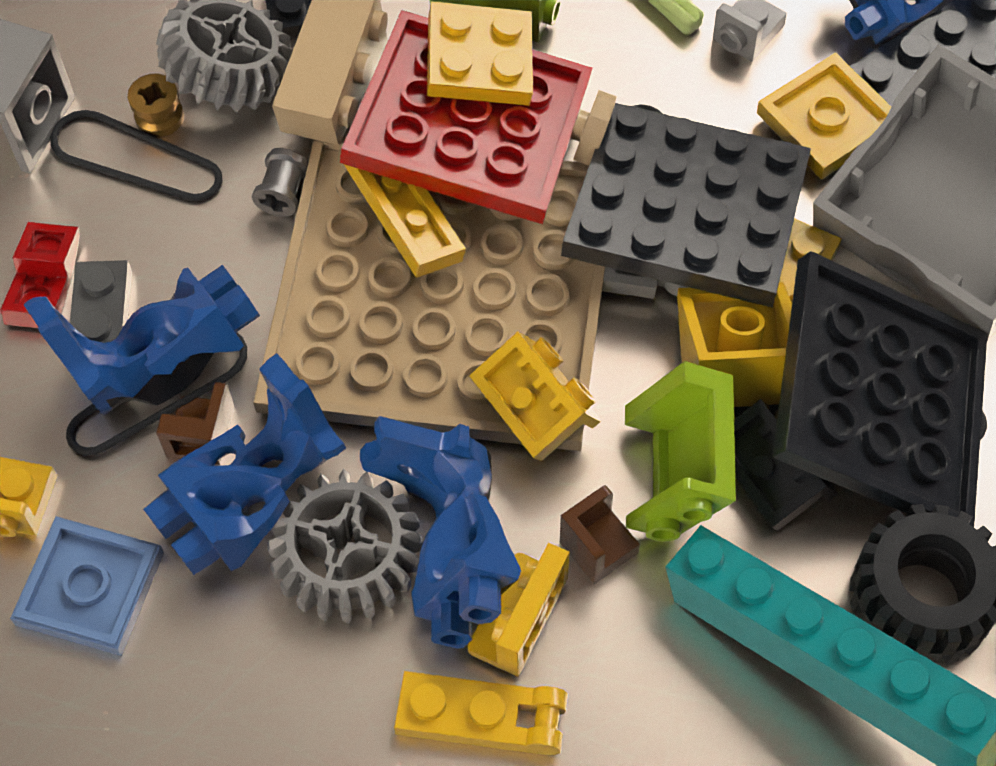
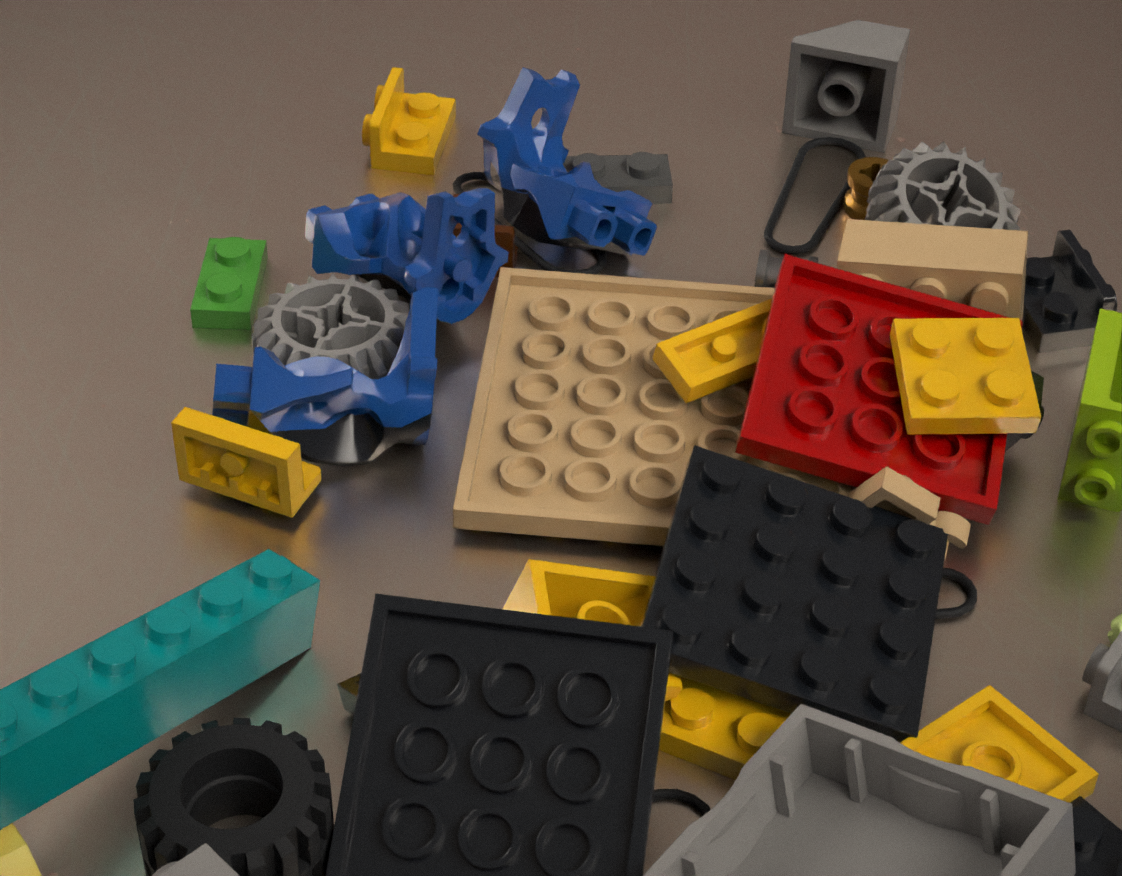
camera: 85 degrees right, 20 degrees down
red slope [0,222,80,328] -> none
medium blue tile [10,516,164,656] -> none
yellow plate [394,671,568,755] -> none
yellow bracket [469,331,601,461] -> none
reddish brown panel [560,485,640,584] -> none
lime panel [625,361,736,541] -> none
none -> bright green plate [190,237,268,330]

